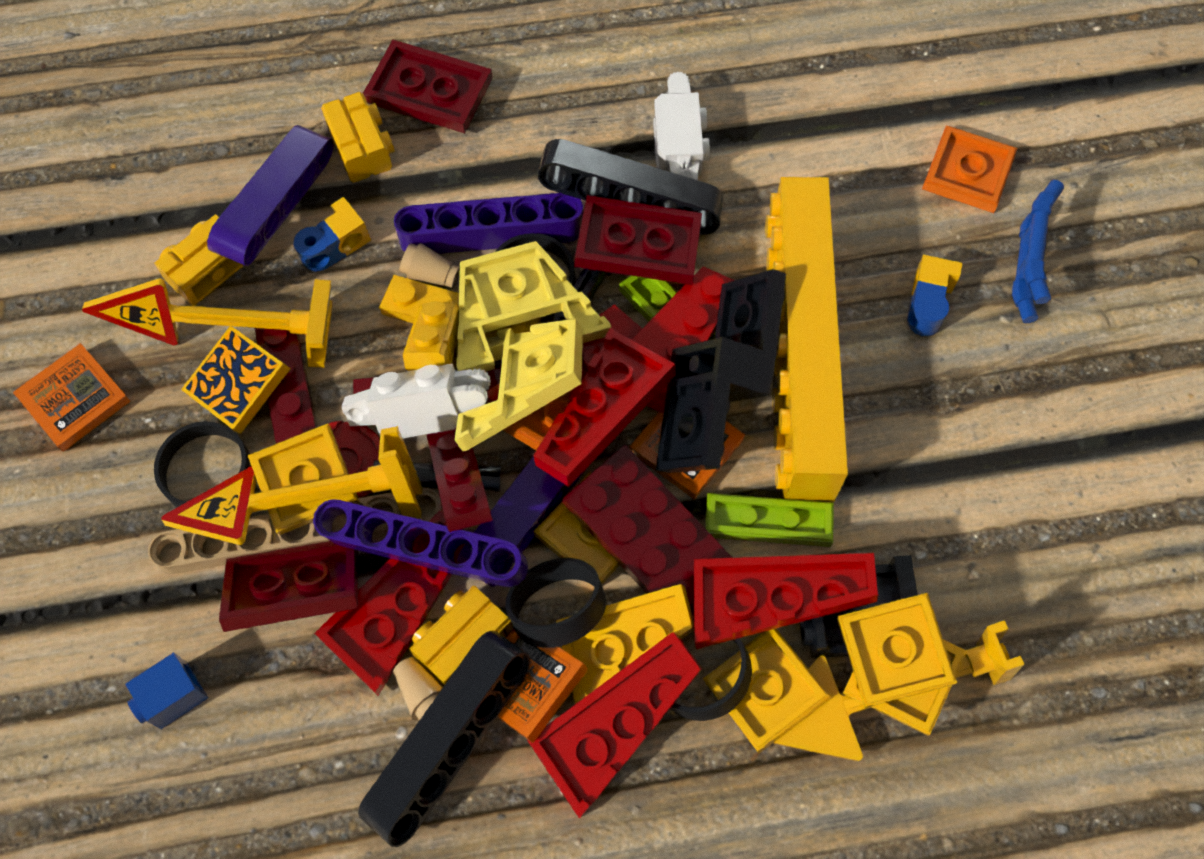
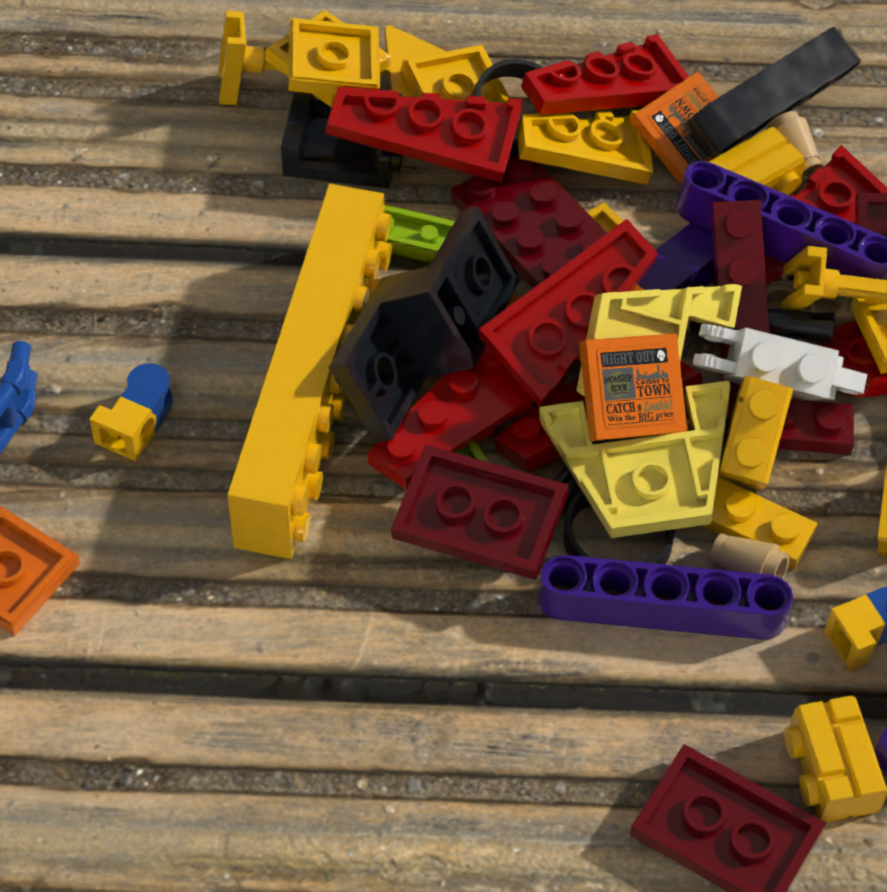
camera: 170 degrees left, 10 degrees down
black tyre [506,558,606,648] -> none
black beam [538,139,723,235] -> none
white hinge [653,72,710,180] -> none
none -> orange tile [579,333,687,441]

